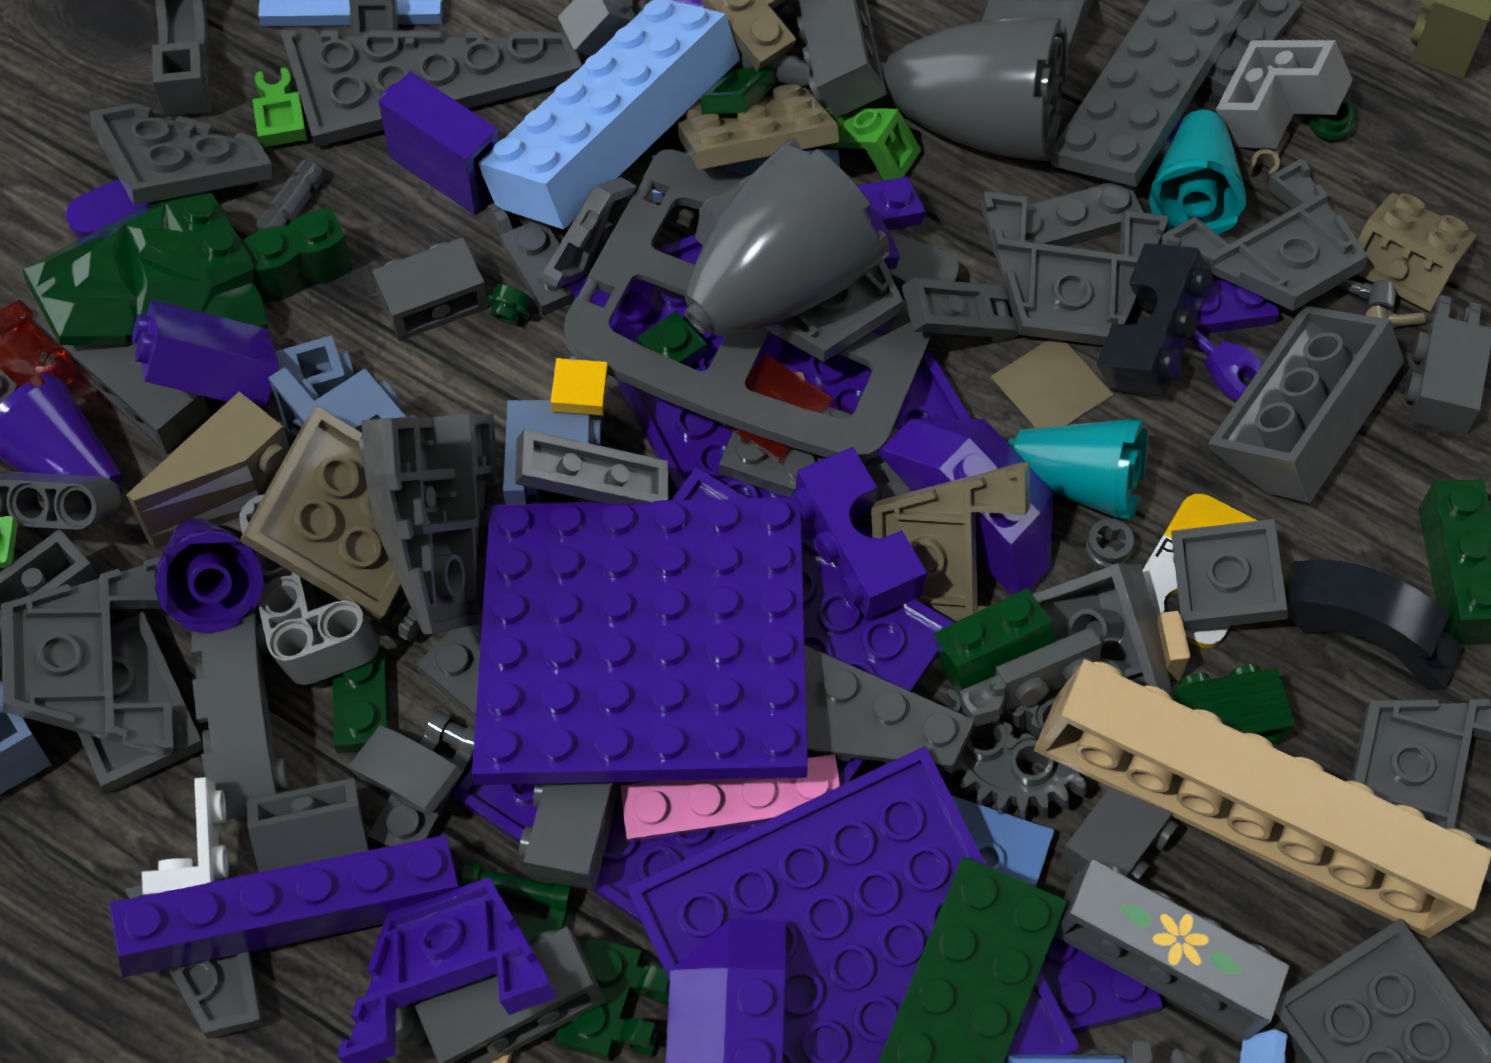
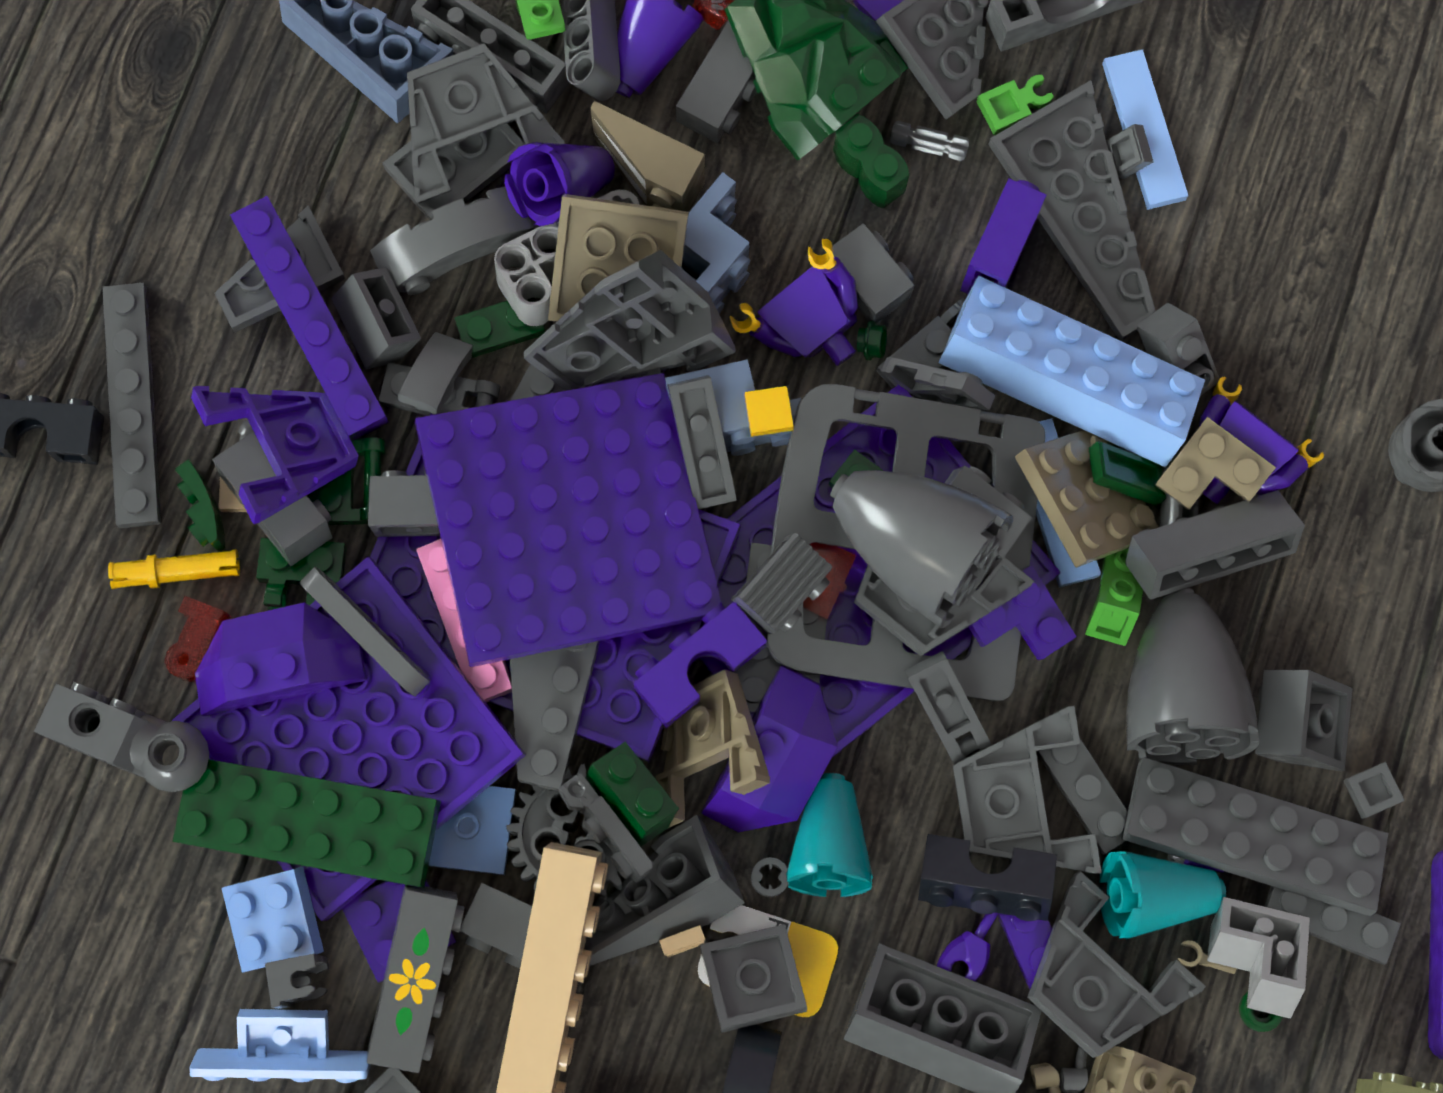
camera: 75 degrees right, 15 degrees up
dark purple brick [132,299,279,410] -> none
white bracket [142,777,229,895] -> none
sand blue brick [275,335,355,398] -> none
dark tan sticker [990,339,1114,428] -> none
dark green brick [1172,664,1295,745] -> none
none -> dark grey beam [300,567,431,697]
none -> dark purple torso [729,239,858,366]
none -> dark grey brick [731,532,833,634]

